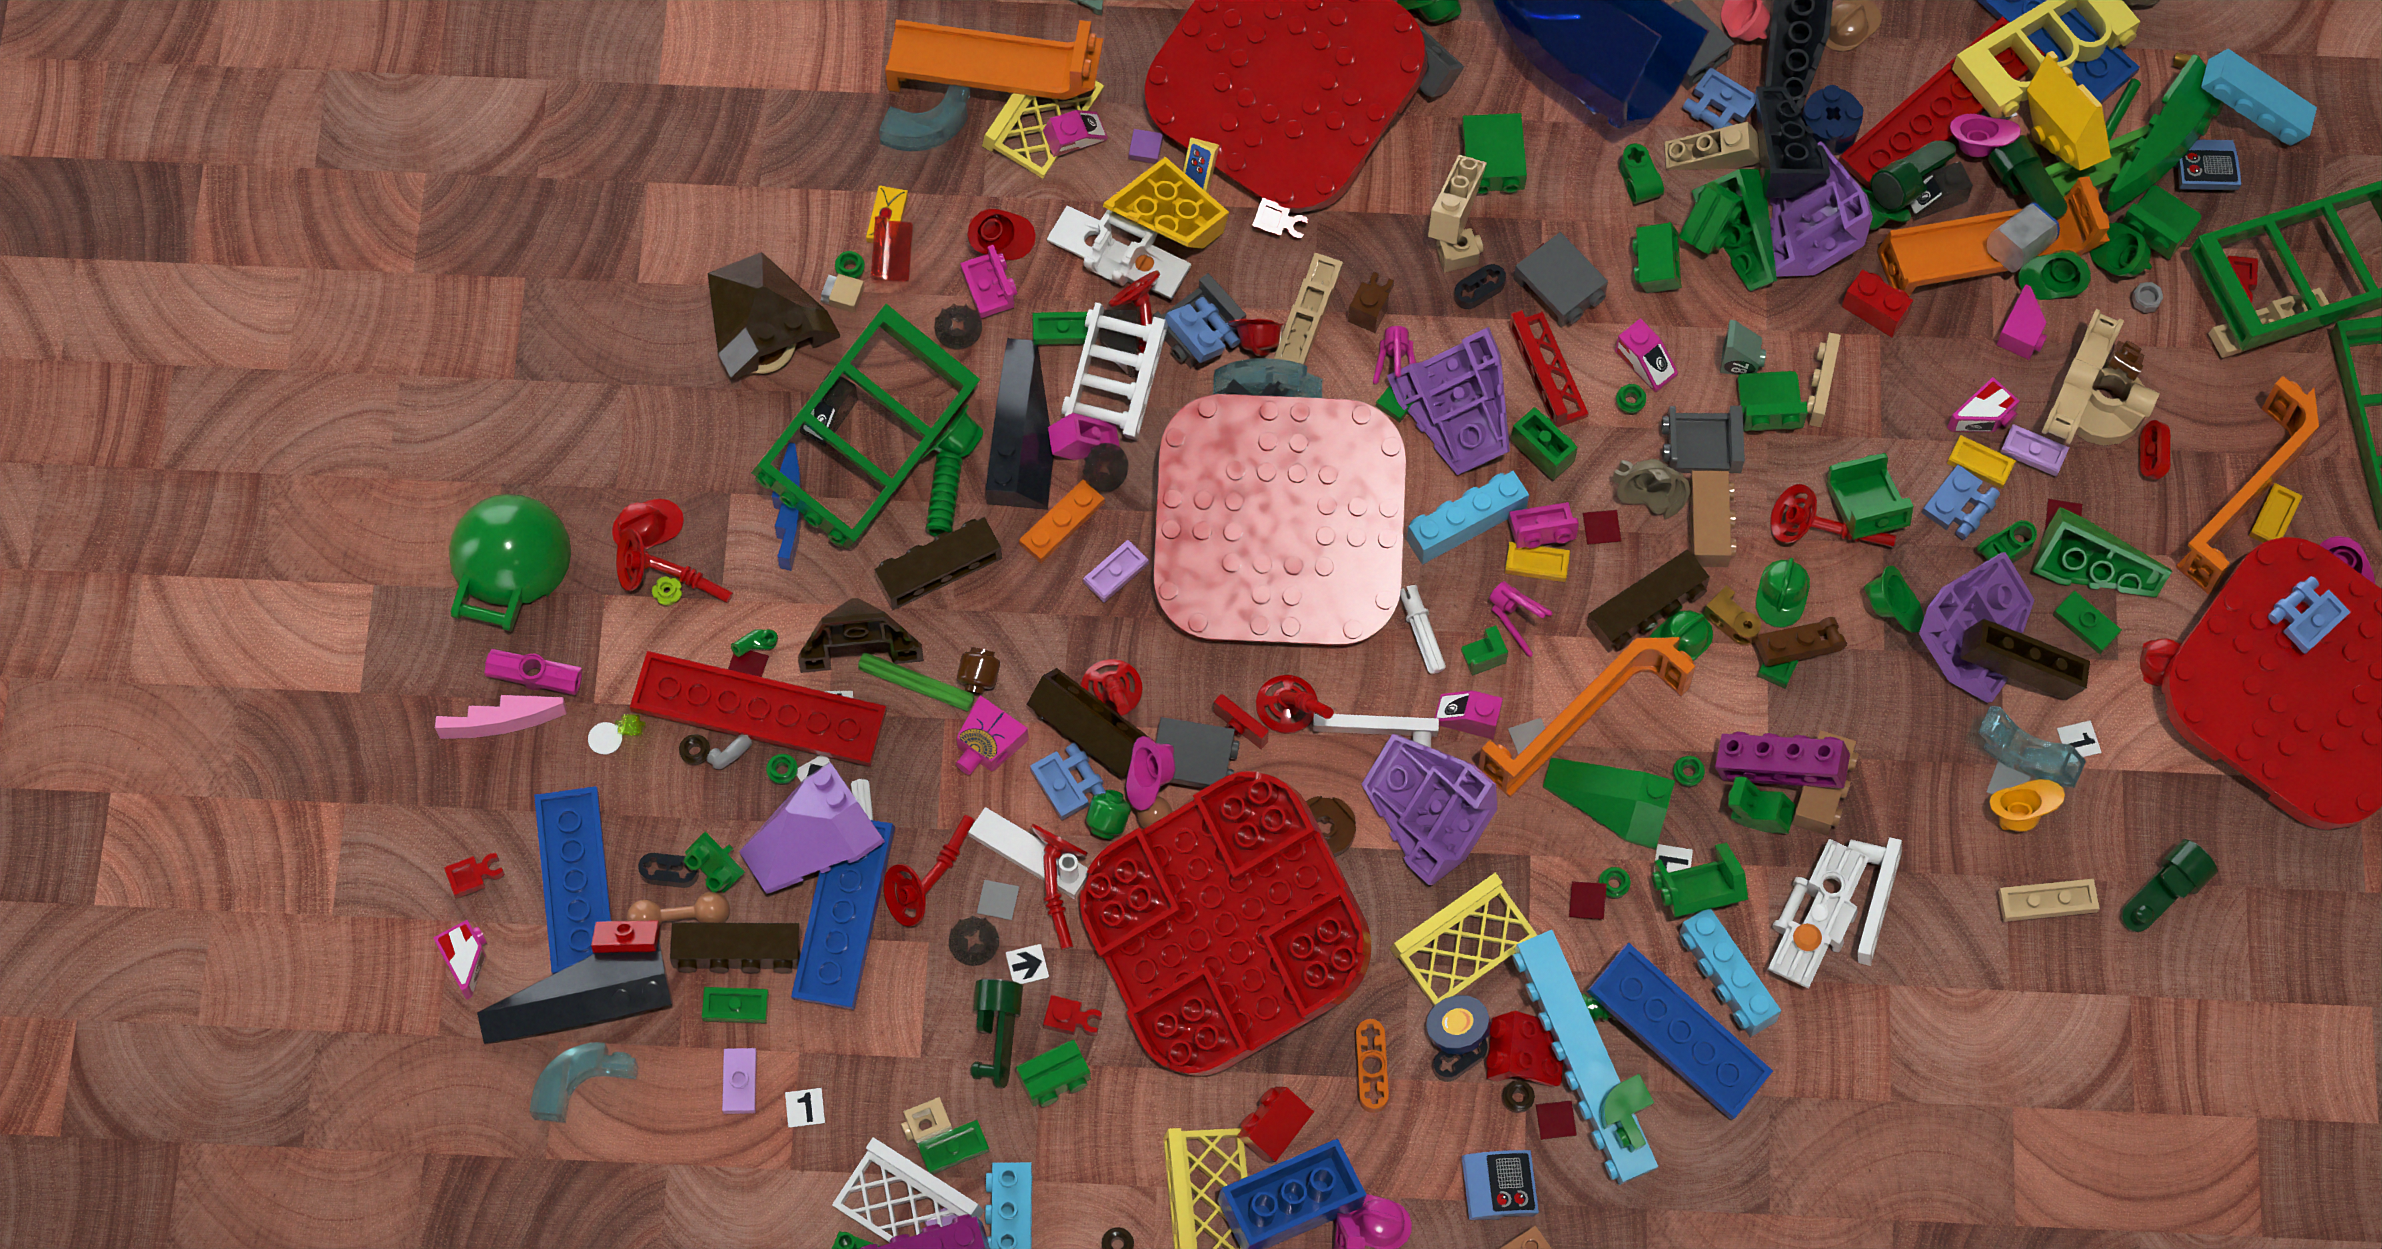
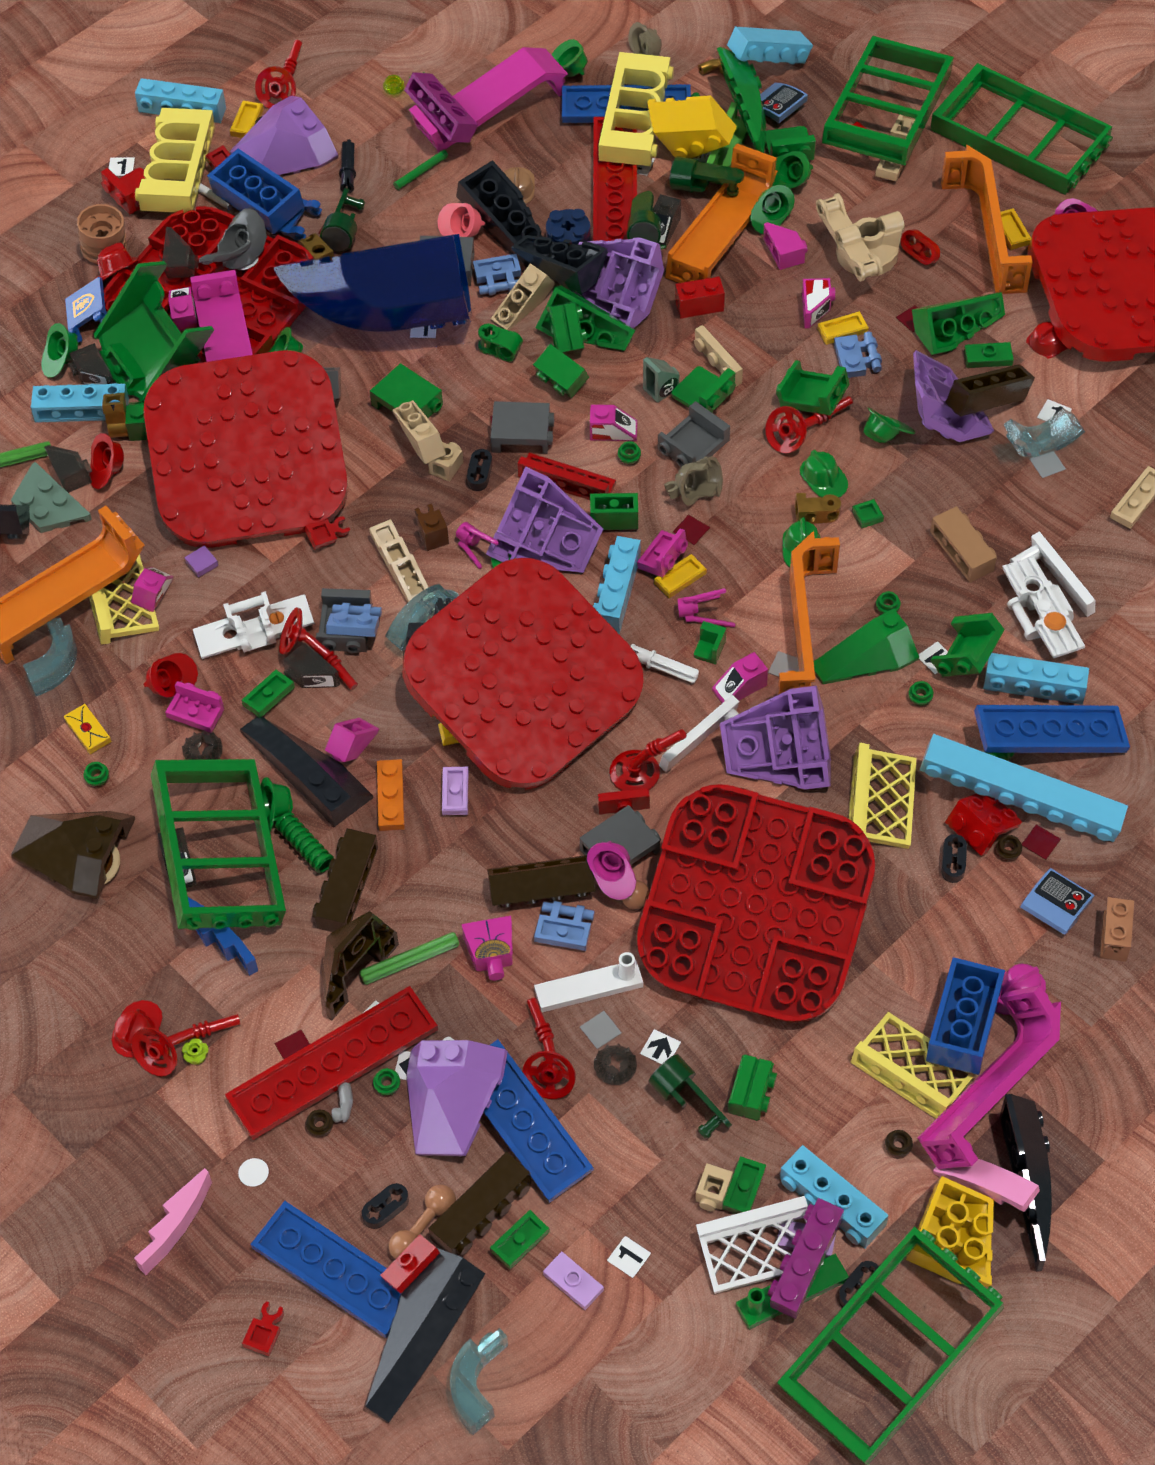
camera: 45 degrees left, 10 degrees down
slope [433,920,487,1000] -> none
green windscreen [449,494,571,631] -> none
dark pink piece [484,649,583,695] -> none
clear neon green plate [614,714,646,735] -> none
green hips [684,831,745,893] -> none
green arm [731,629,778,657] -> none
tan piece [821,274,865,313] -> none
clear red panel [871,216,913,282] -> none
reddish brown head [957,647,1000,694] -> none
red dish [1031,823,1088,950] -> none
red plate [1043,995,1102,1036] -> none
white fence [1062,302,1168,441] -> none
red dish [1081,659,1143,716] -> none
clear smoke gear [1082,443,1129,491] -> none
green head [1086,790,1131,839] -> none
yellow wedge [1103,157,1229,248] -> none
slope [1183,138,1219,194] -> none
red piece [1227,318,1286,356] -> none
red brick [1237,1087,1314,1162] -> none
orange beam [1356,1019,1389,1113] -> none
dark blue tile [1426,995,1491,1054] -> none
dark red sticker [1569,881,1607,920] -> none
dark brown brick [1586,549,1710,653] -> none
green brick [1601,1074,1654,1153] -> none
medium nougat brick [1689,471,1737,567] -> none
magenta brick [1715,731,1850,788] -> none
green brick [1728,777,1796,834] -> none
reddish brown plate [1755,617,1847,666] -> none
dark pink piece [1950,114,2021,157] -> none
green piece [1976,520,2037,563] -> none
flat silver piece [1987,202,2060,273] -> none
light orange piece [1989,779,2065,832] -> none
lavender plate [2000,424,2070,477] -> none
reddish brown plate [2107,340,2144,381] -> none
light grey tile [2132,282,2163,313] -> none
medium blue plate [2268,576,2350,654] -> none

